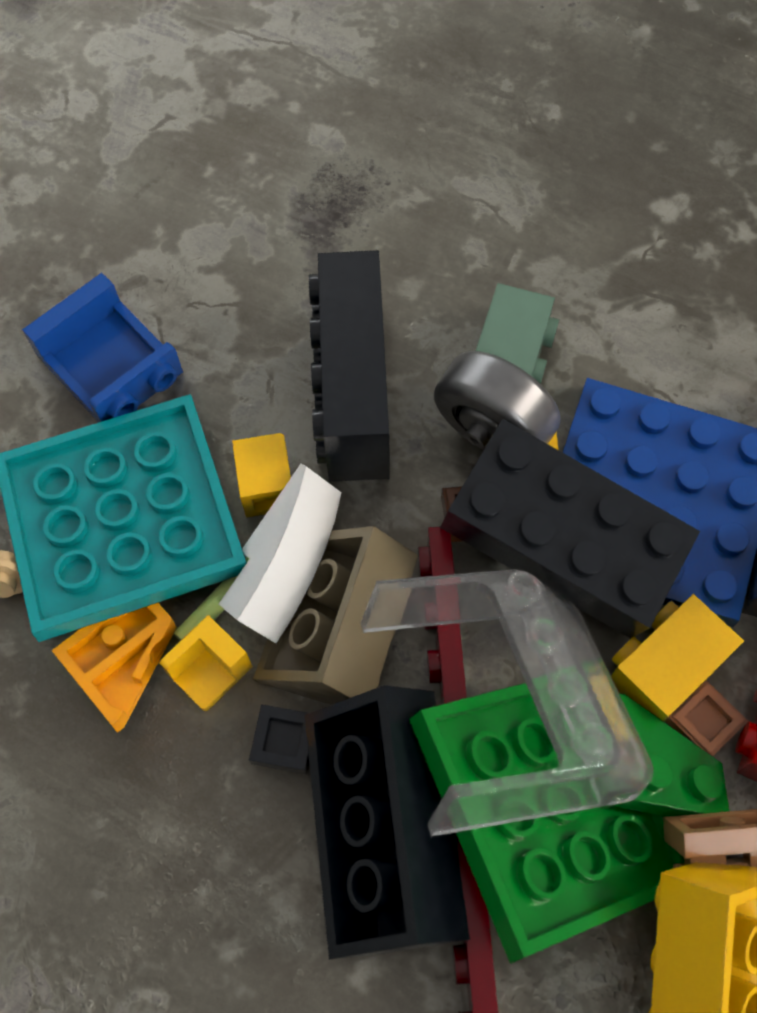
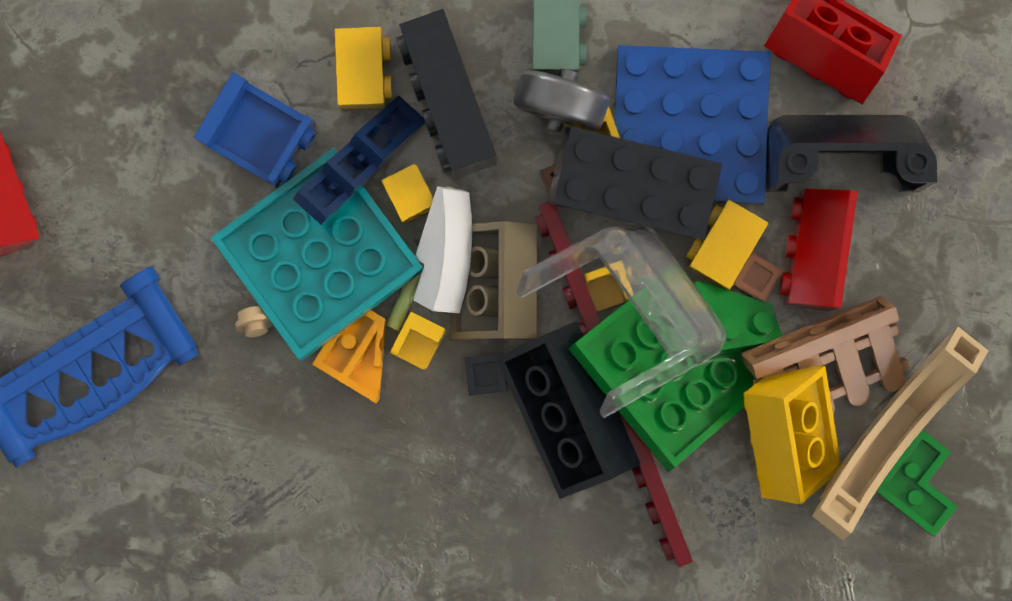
camera: 15 degrees left, 20 degrees up
none -> dark blue slope [293,96,425,226]
none -> yellow brick [335,27,393,111]
none -> yellow panel [583,262,633,312]

